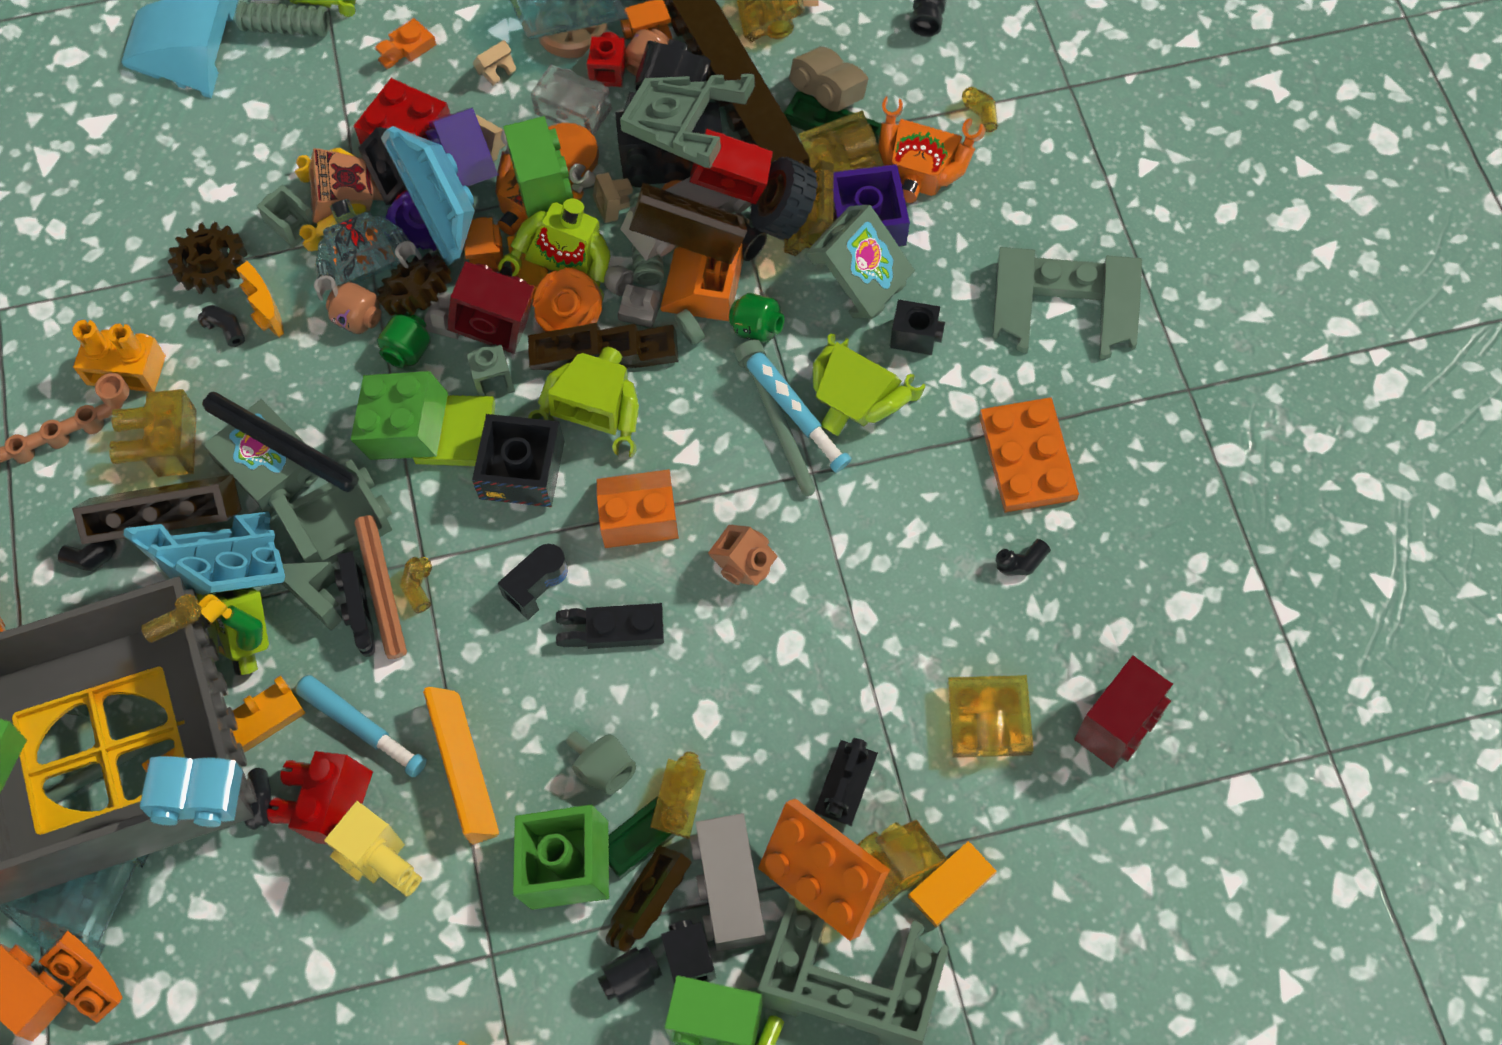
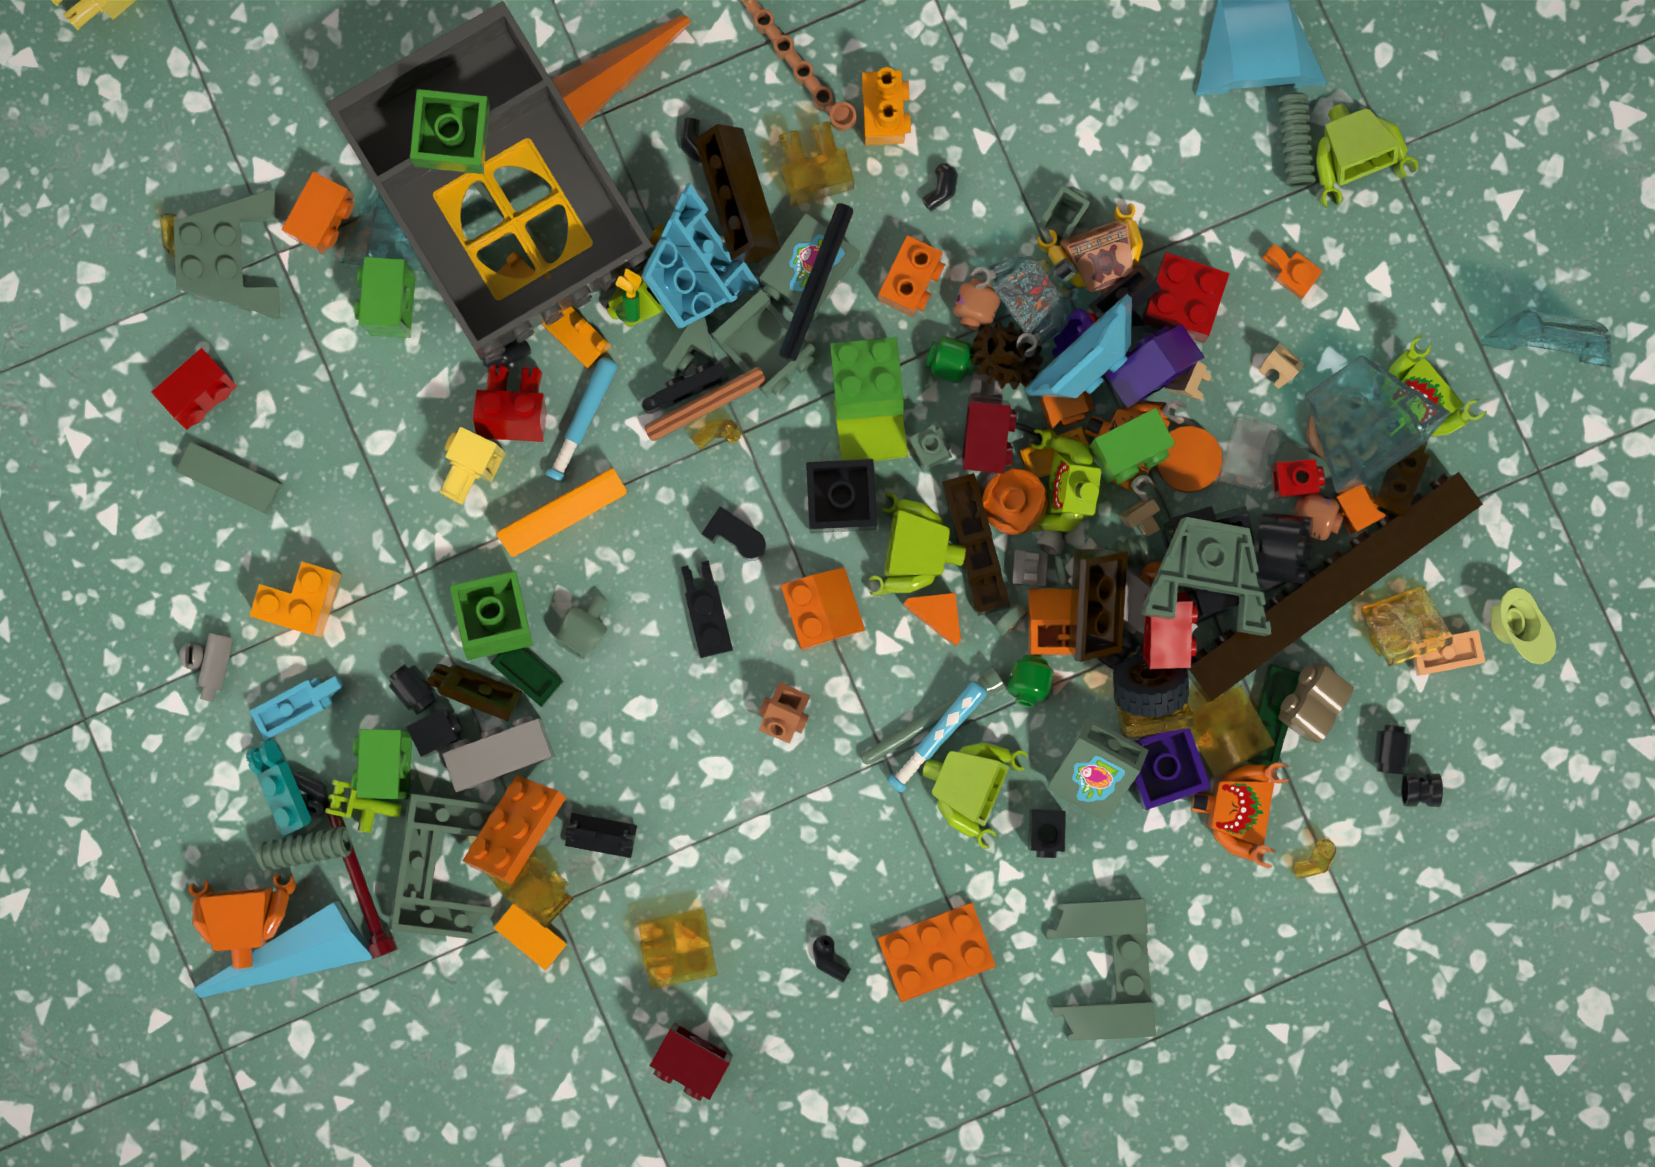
camera: 80 degrees right, 20 degrees up
orange slope [38,930,123,1023] -> none
medium azure brick [140,756,243,827] -> none
clear yellow arm [141,594,202,643] -> none
dark brown gear [168,222,248,294] -> none
light orange slope [236,261,284,338] -> none
clear yellow hinge [650,752,706,839] -> none
none -> bright green brick [354,257,416,338]
none -> orange brick [878,235,946,317]
none -> orange slope [903,593,961,647]
none -> black brick [1374,725,1411,775]

